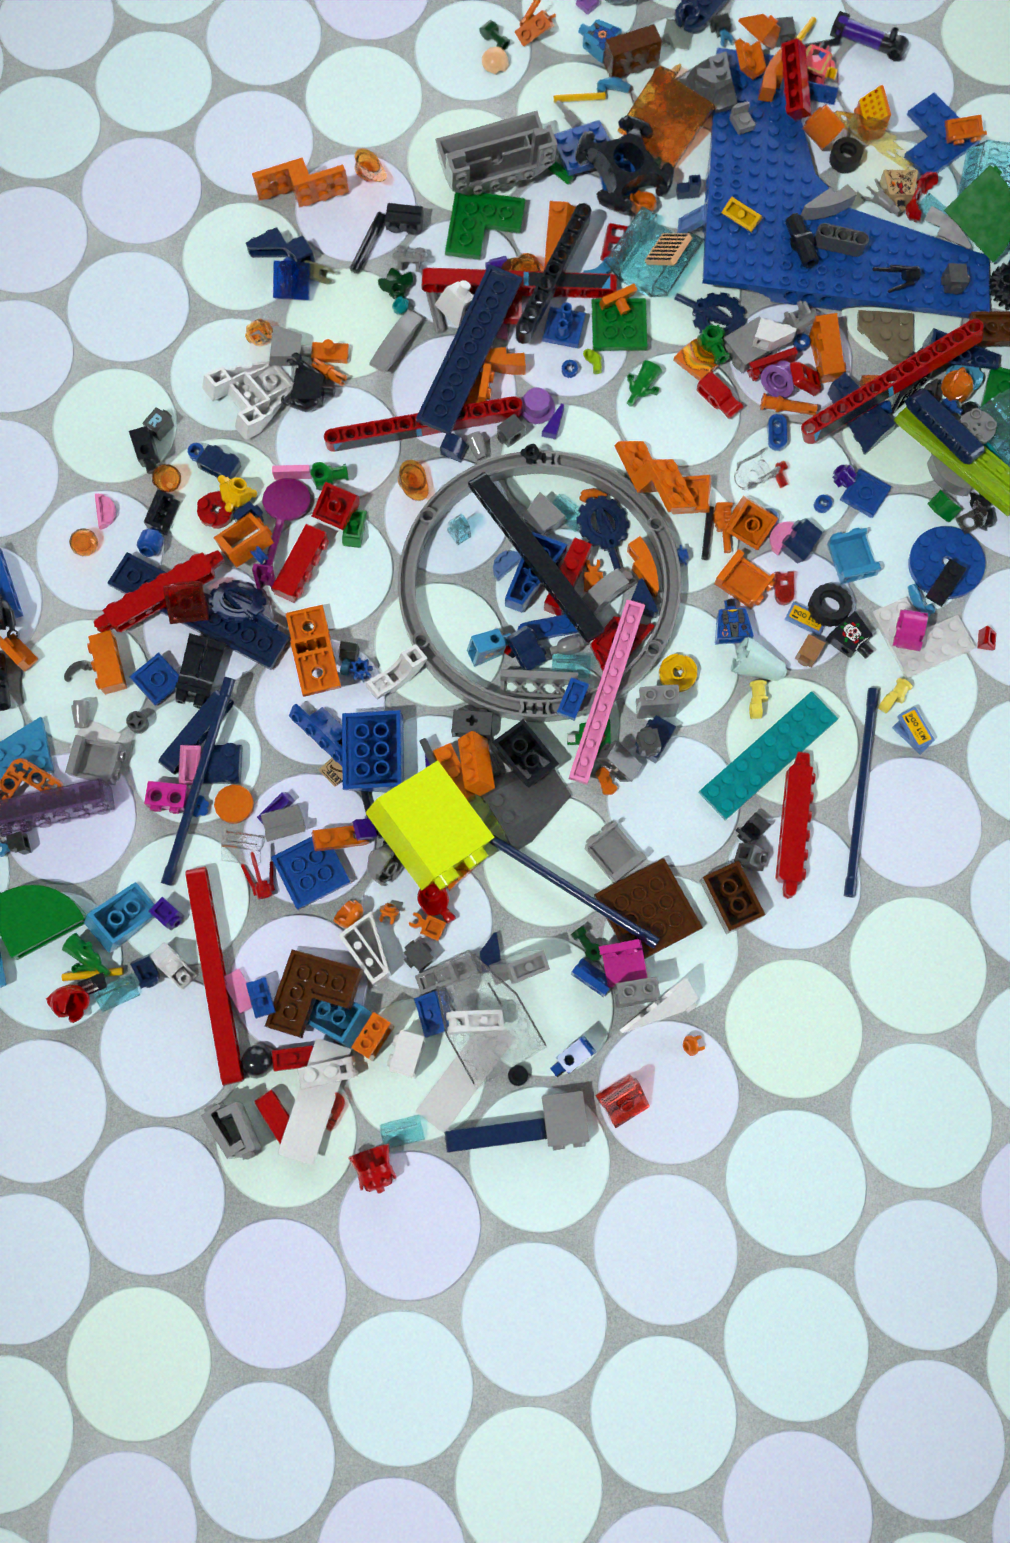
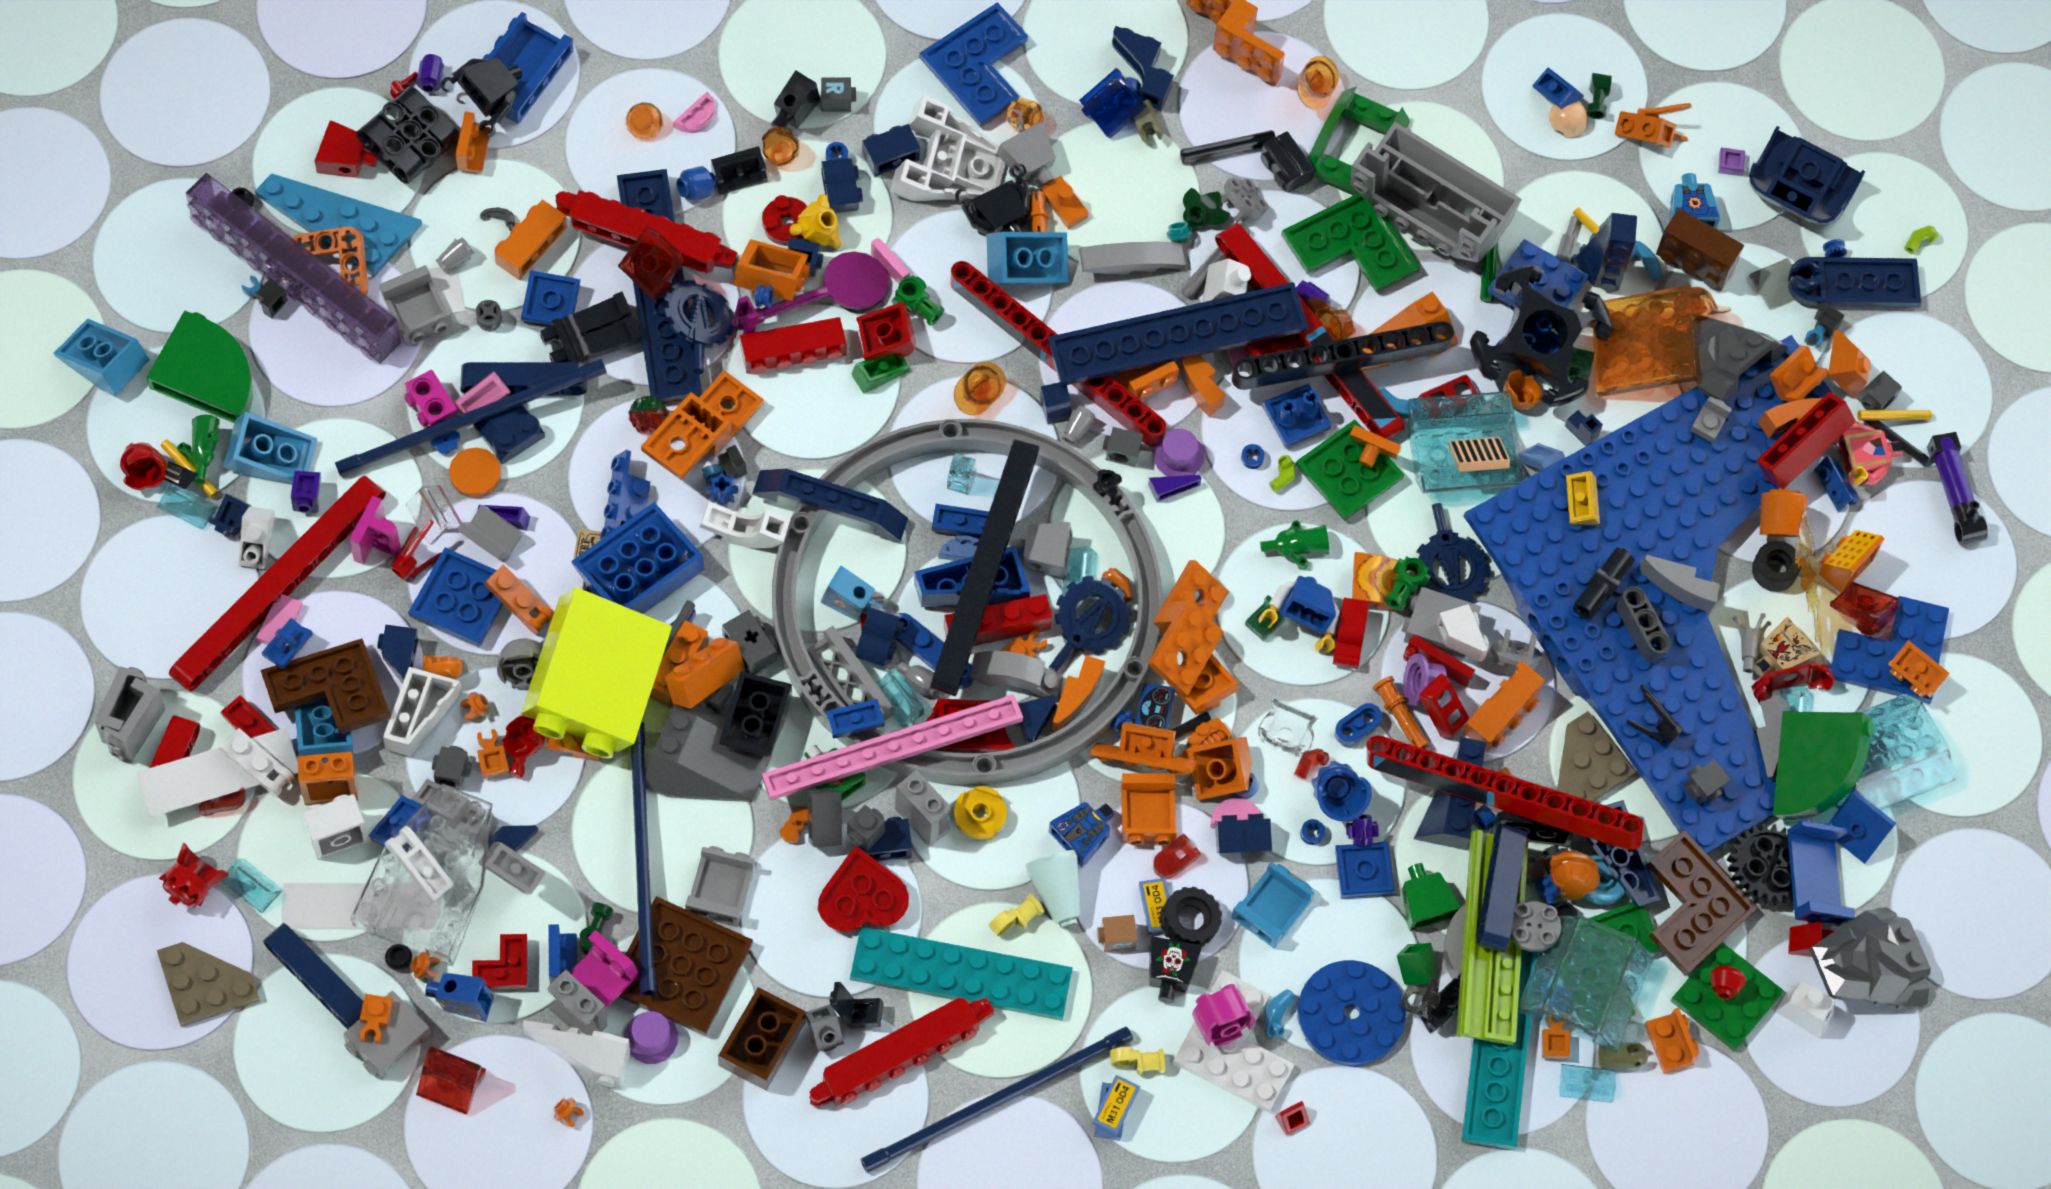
camera: 45 degrees right, 10 degrees down
black hair [241,1045,273,1079] -> none
dark purple tile [352,819,377,840] -> none
blue axle [793,333,810,352] -> none
black slope [925,559,967,607] -> none
none -> dark tan plate [156,942,260,1027]
none -> dark pink bracket [349,496,401,565]
none -> orange plate [360,993,393,1044]
none -> dark blue slope [377,624,419,684]
none -> orange plate [411,952,440,980]
none -> red plate [472,934,528,989]
none -> medium lavender piece [624,1011,678,1064]
none -> clear red piece [628,395,670,434]
none -> dark blue slope [752,468,908,542]
none -> red plate [817,845,909,932]
none -> dark blue brick [862,124,920,177]
none -> blue plate [919,2,1028,127]
none -> blue plate [932,503,989,538]
none -> dark azure slope [986,232,1069,285]
none -> orange bracket [1090,722,1198,775]
none -> slope [1135,684,1176,729]
none -> clear green bracket [1245,595,1286,642]
none -> blue torso [1258,576,1340,654]
none -> green wedge [1308,86,1410,194]
none -> blue hat [1311,761,1372,822]
none -> green torso [1402,863,1460,931]
none -> blue slope [1532,67,1584,109]
none -> dark blue wedge [1571,213,1637,291]
none -> clear red slope [1830,582,1900,635]

